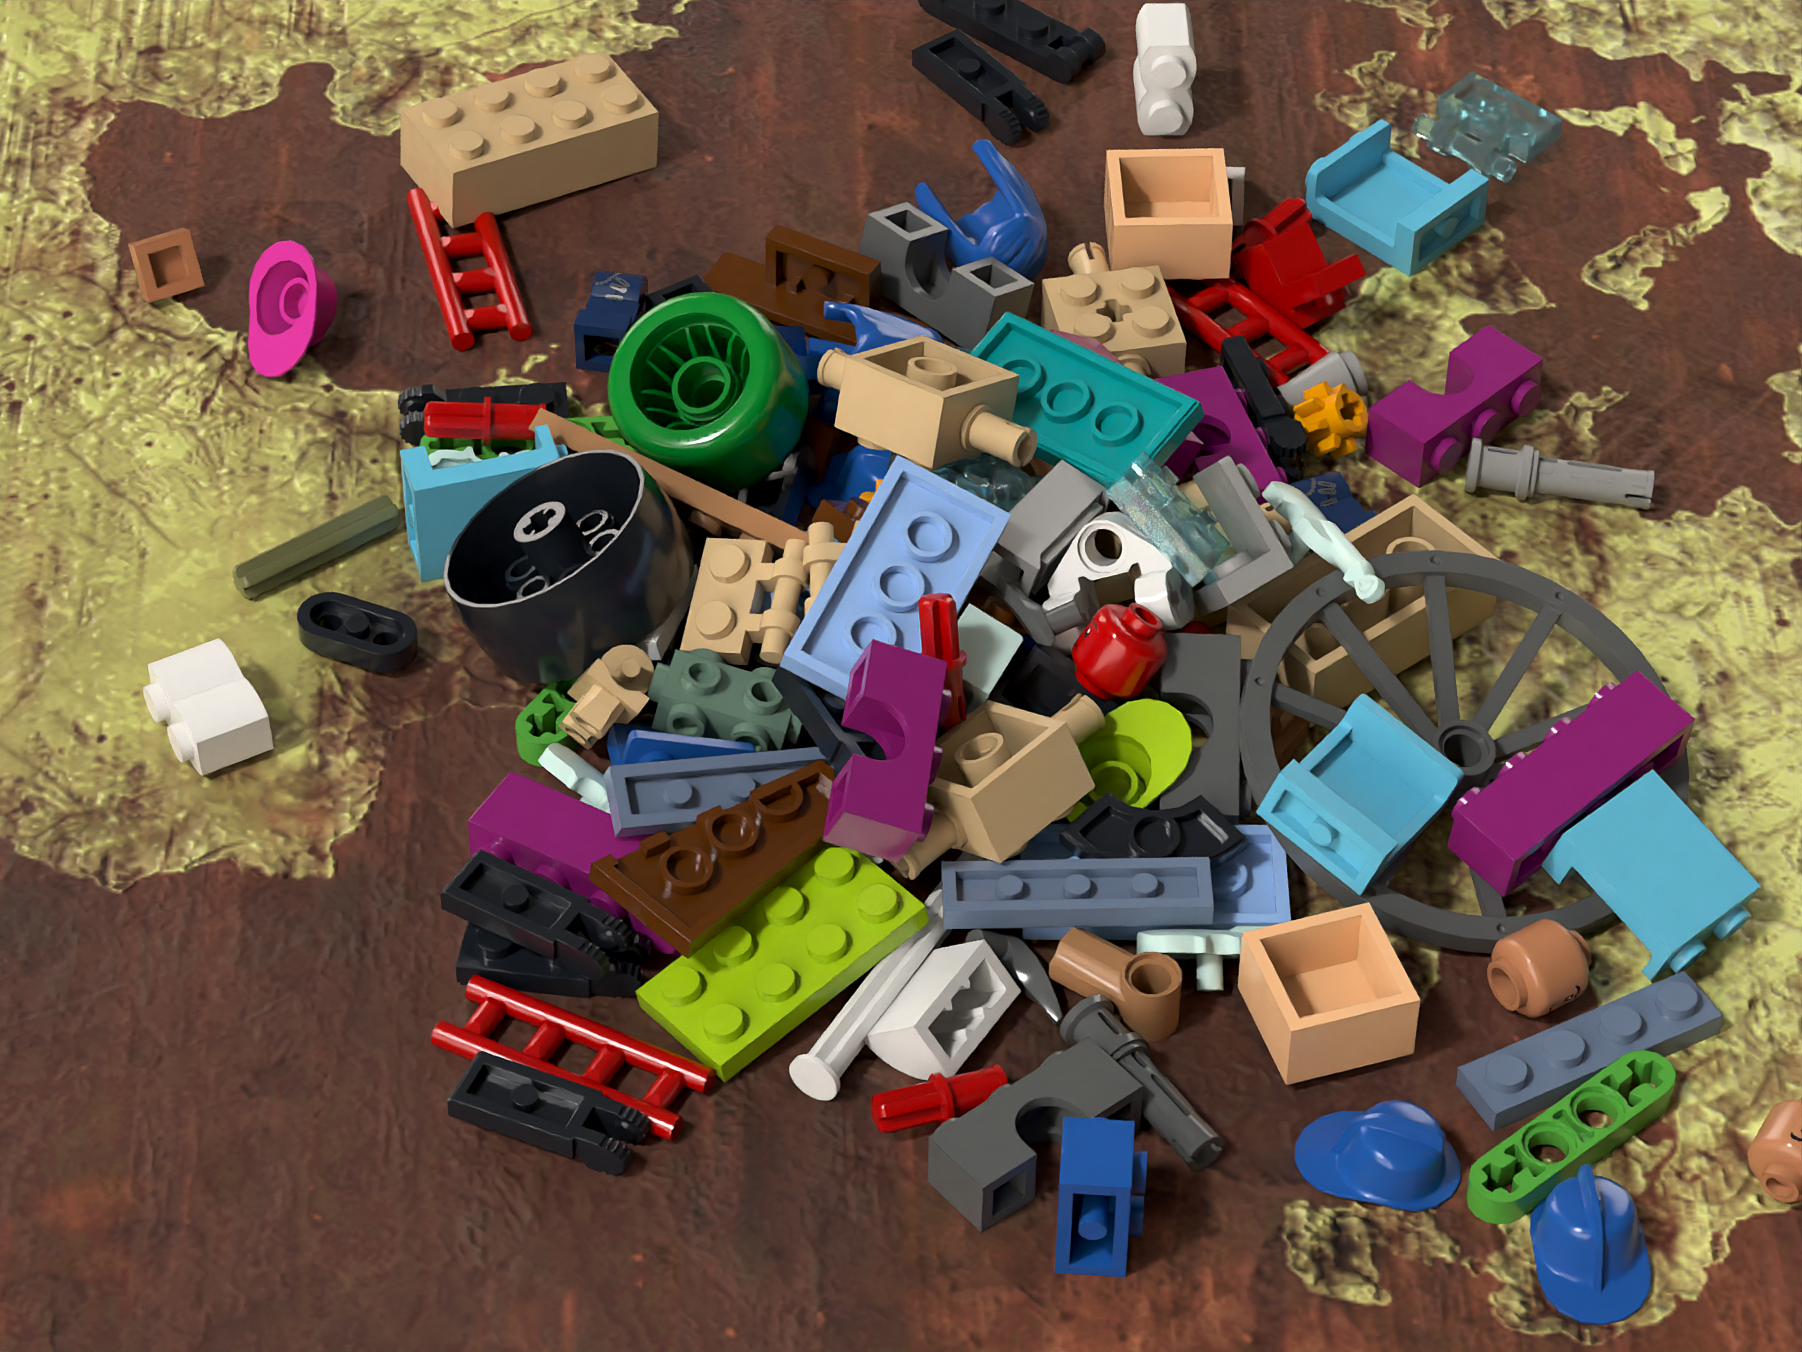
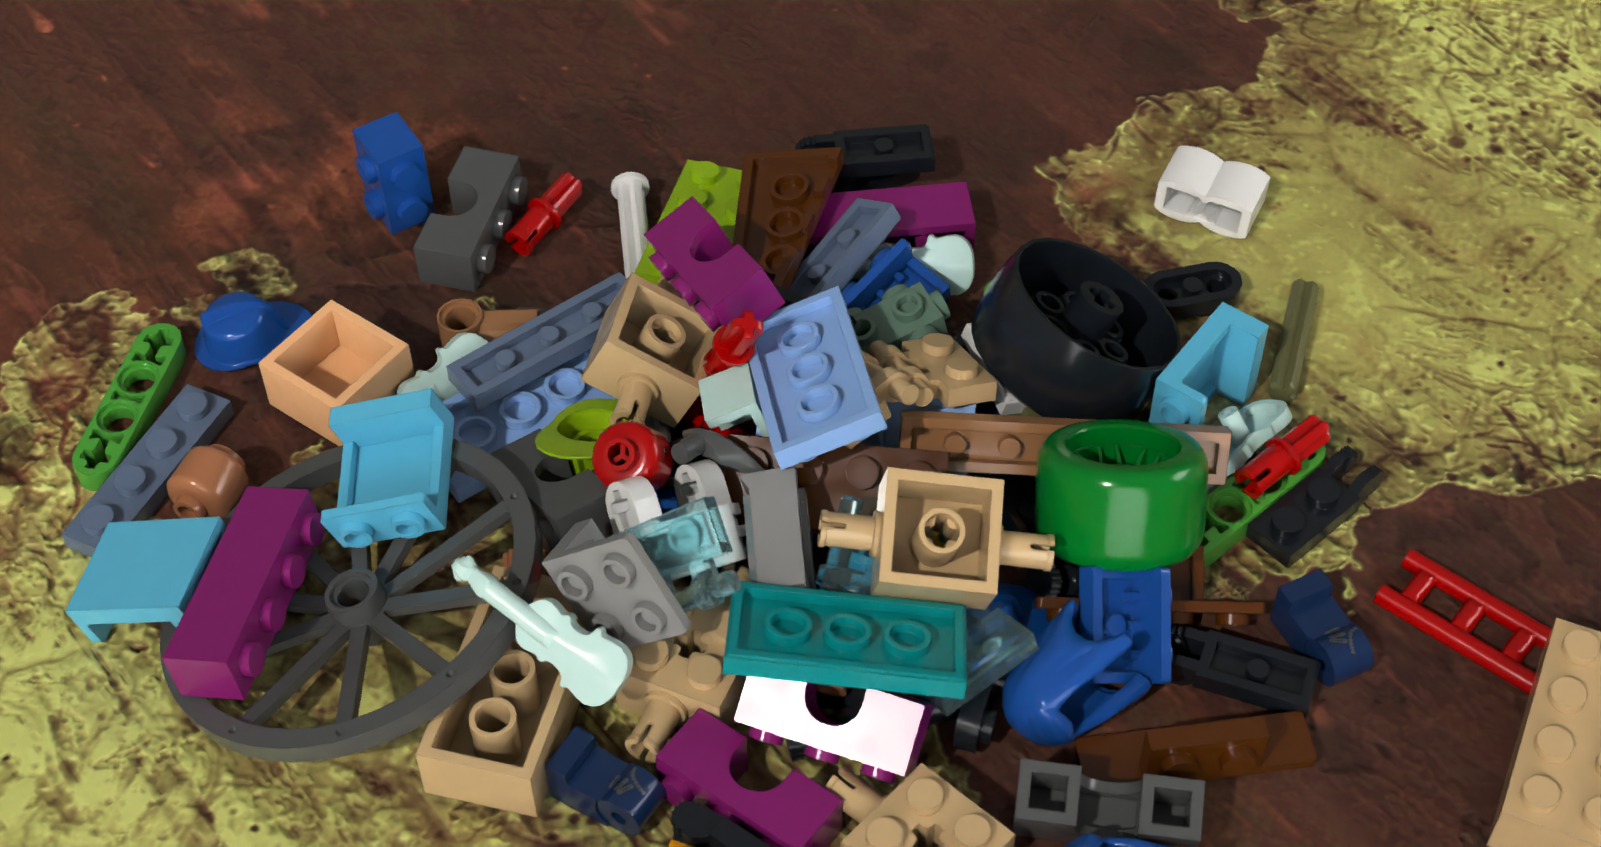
camera: 145 degrees right, 5 degrees up
dark pink piece [248,240,338,378] -> none
red bar [431,974,716,1142] -> none
black hinge [447,1051,651,1176] -> none
tan hips [558,644,654,750] -> none
white brick [863,939,1021,1080] -> none
black tile [1059,792,1248,870] -> none
dark grey pin [1059,994,1224,1171] -> none
blue piece [1530,1164,1651,1325] -> none

